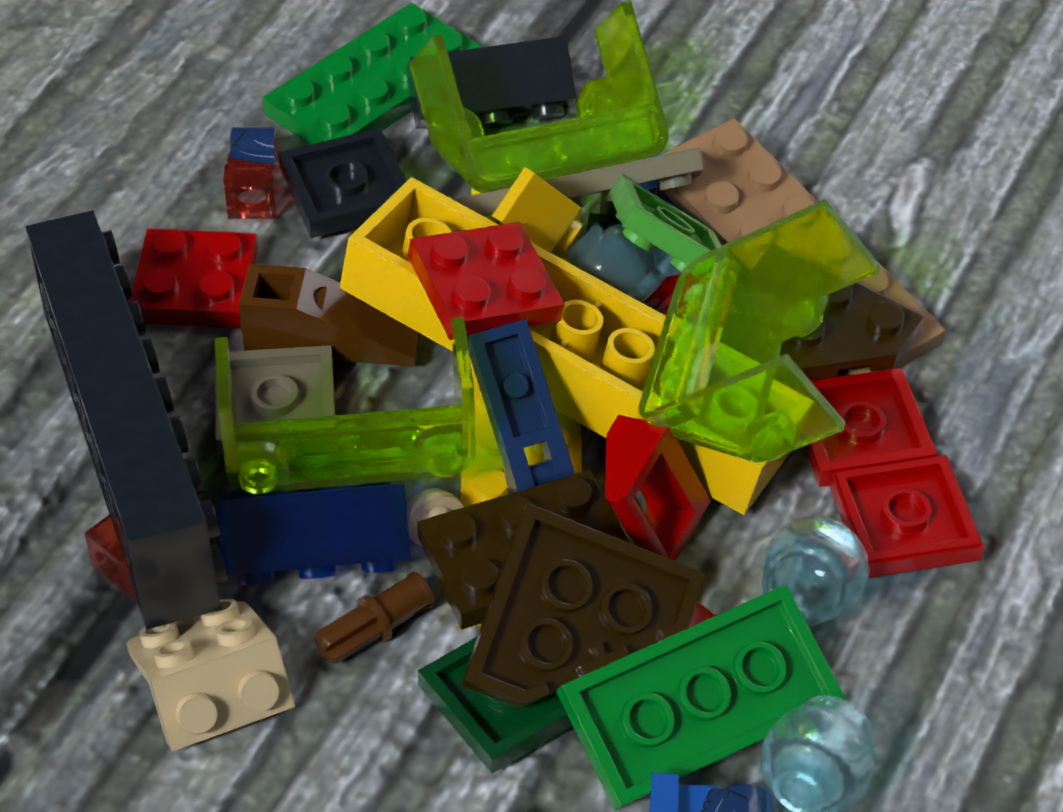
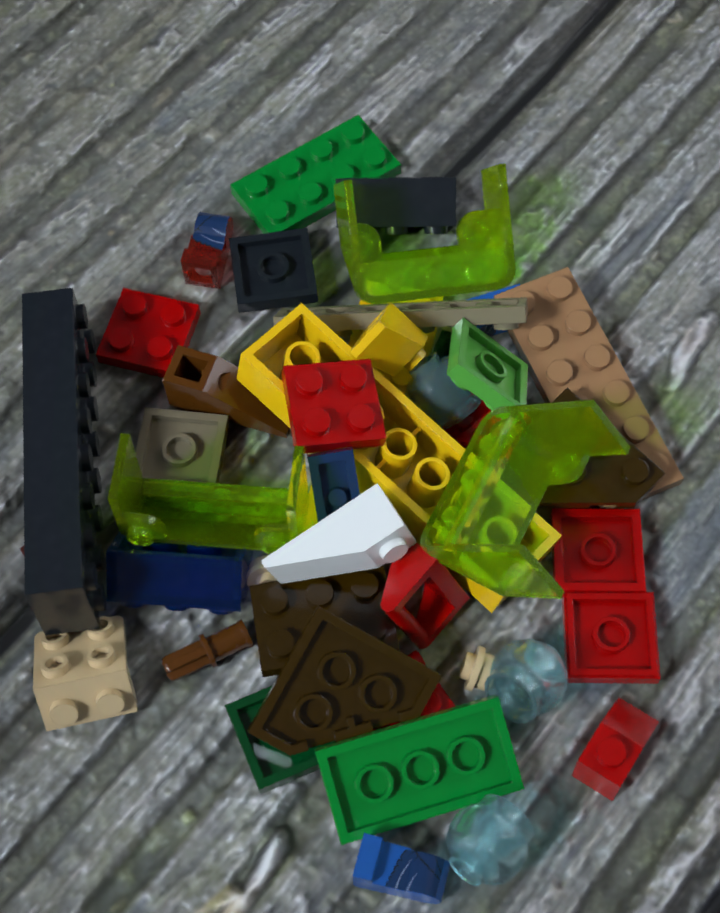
camera: 15 degrees right, 15 degrees up
none -> white slope [261,483,417,584]
none -> tan plate [458,646,495,691]
none -> red slope [572,697,659,802]

